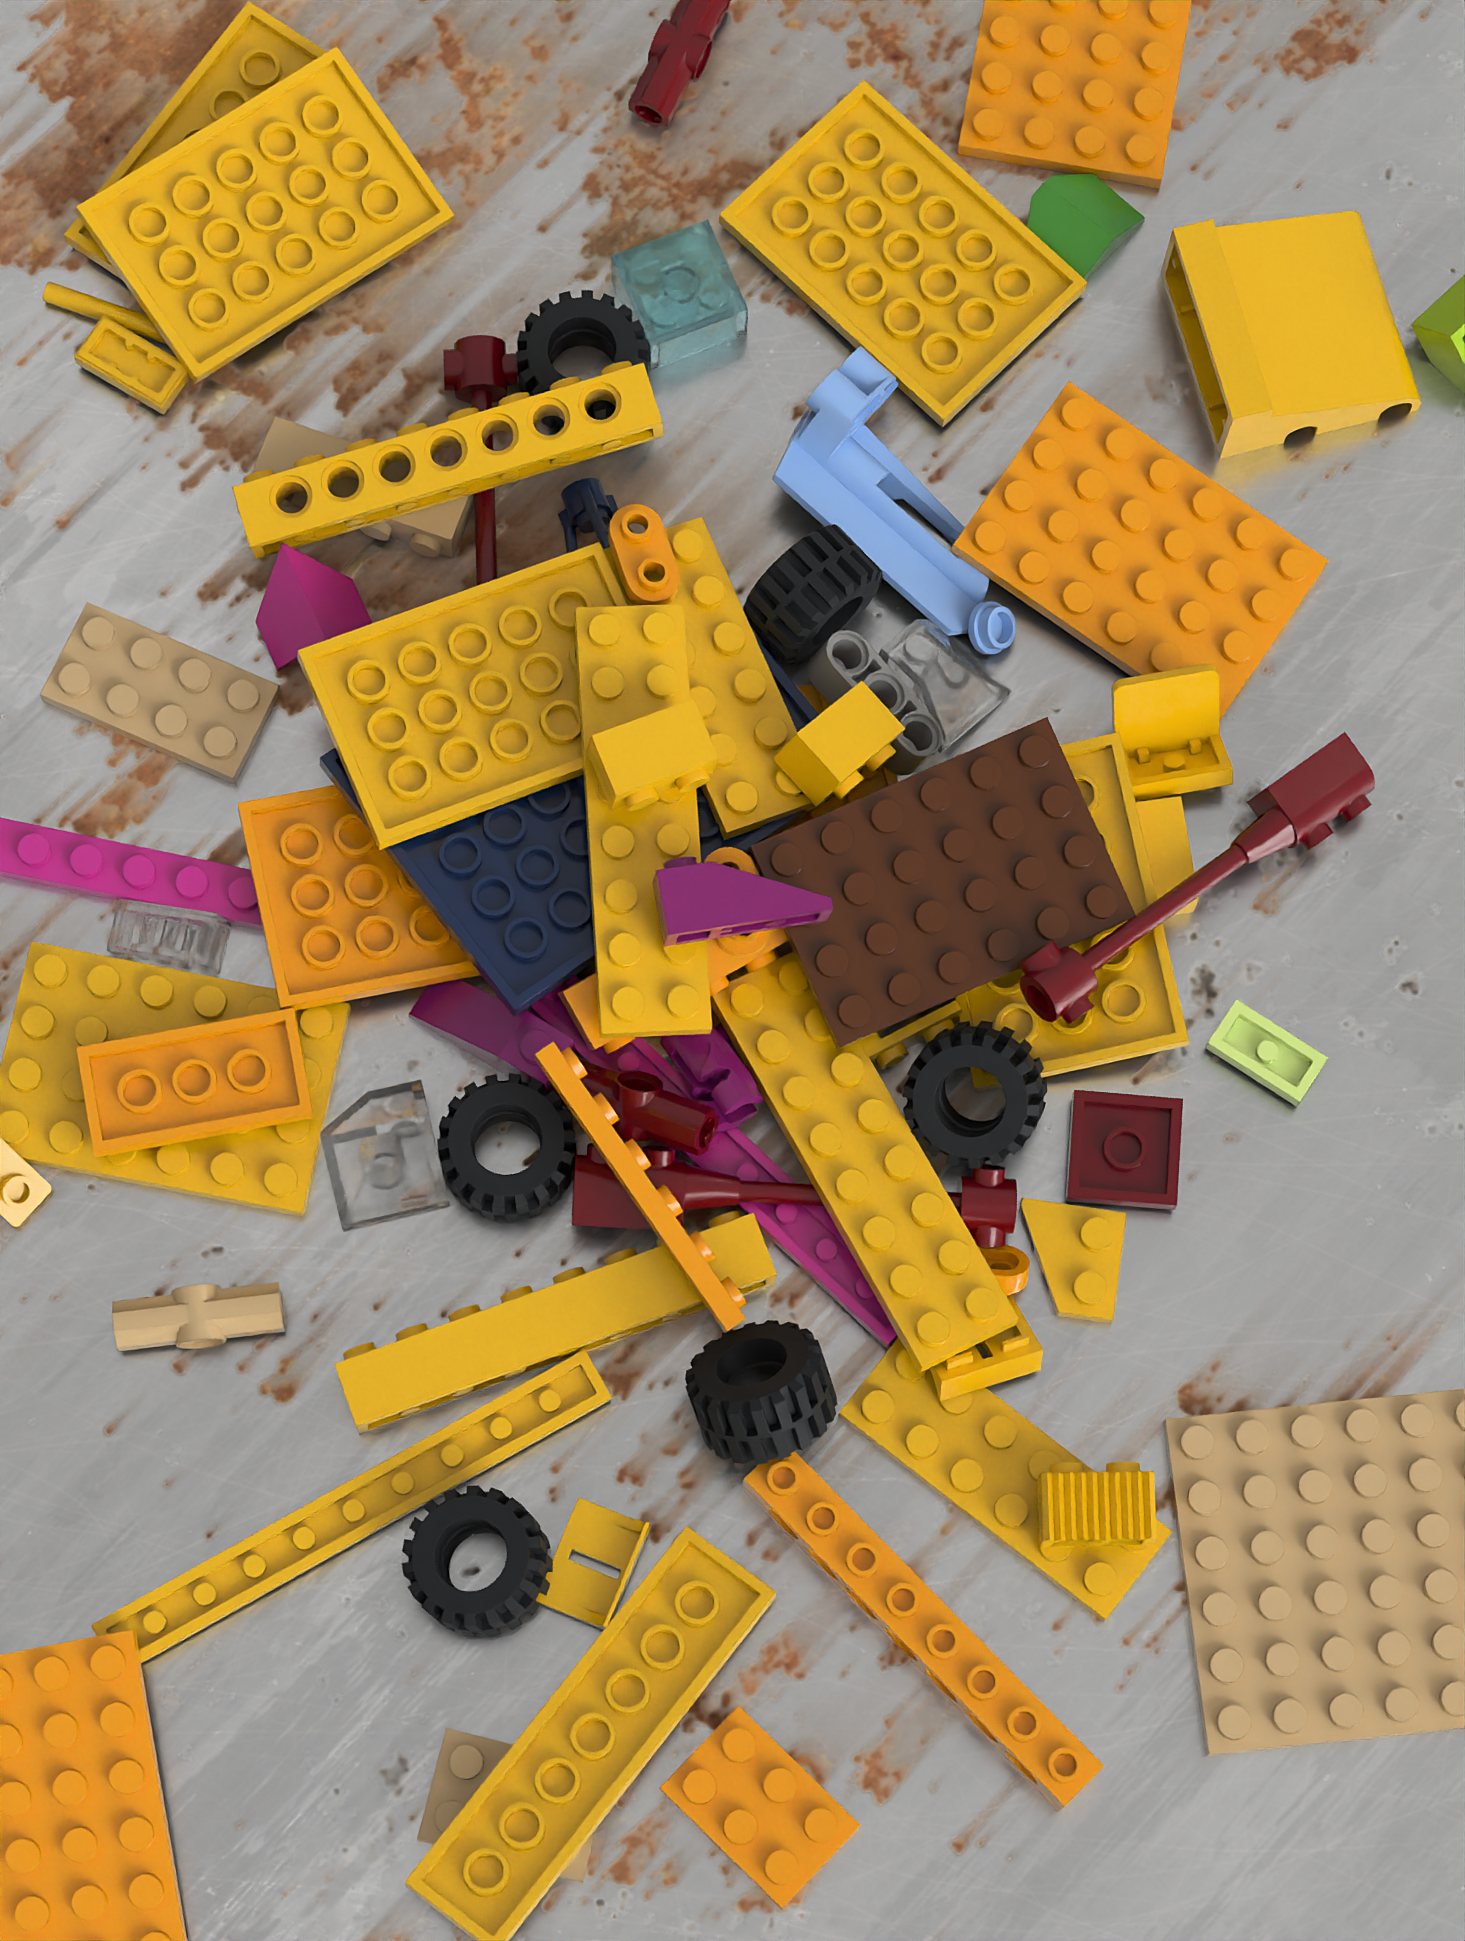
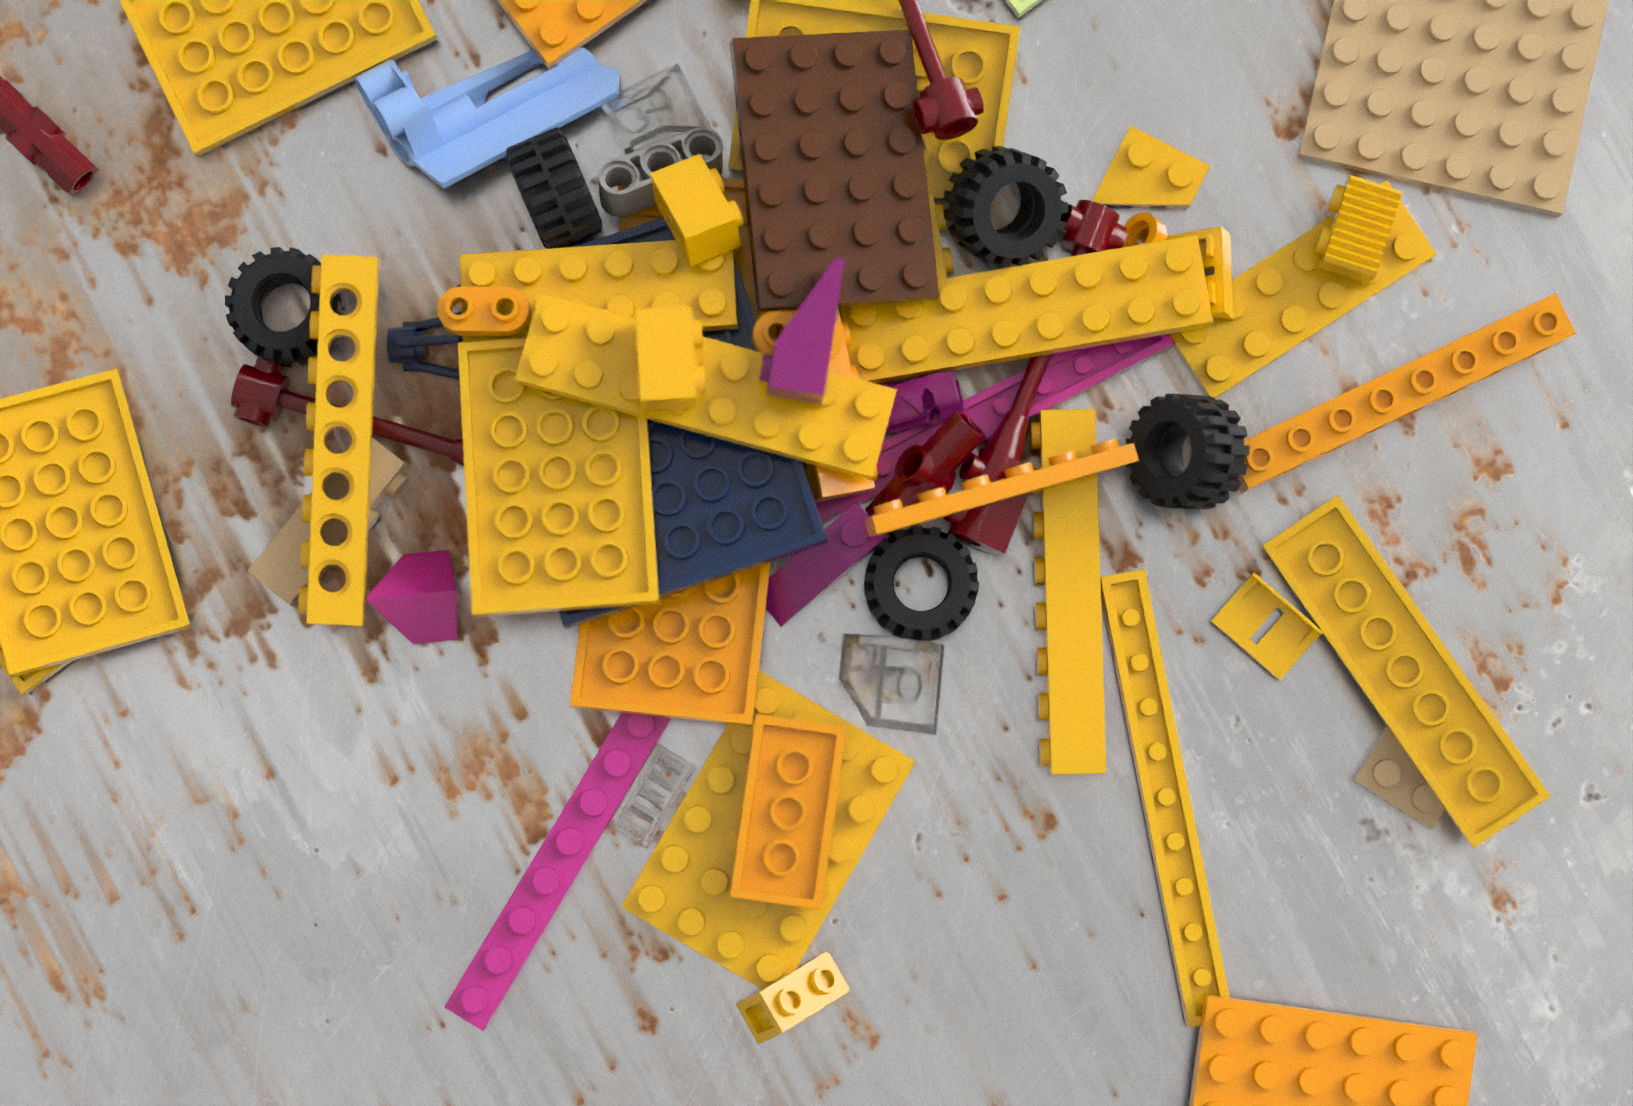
camera: 65 degrees left, 10 degrees up
tan plate [40,602,281,784] -> none
yellow bar [43,281,168,345] -> none
yellow plate [74,315,190,415] -> none
tan piece [112,1282,284,1351] -> none
black tyre [402,1485,553,1637] -> none
clear light blue brick [611,220,748,371] -> none
light orange plate [659,1706,861,1910] -> none
light blue plate [968,601,1016,655] -> none
dark red plate [1066,1090,1183,1210] -> none

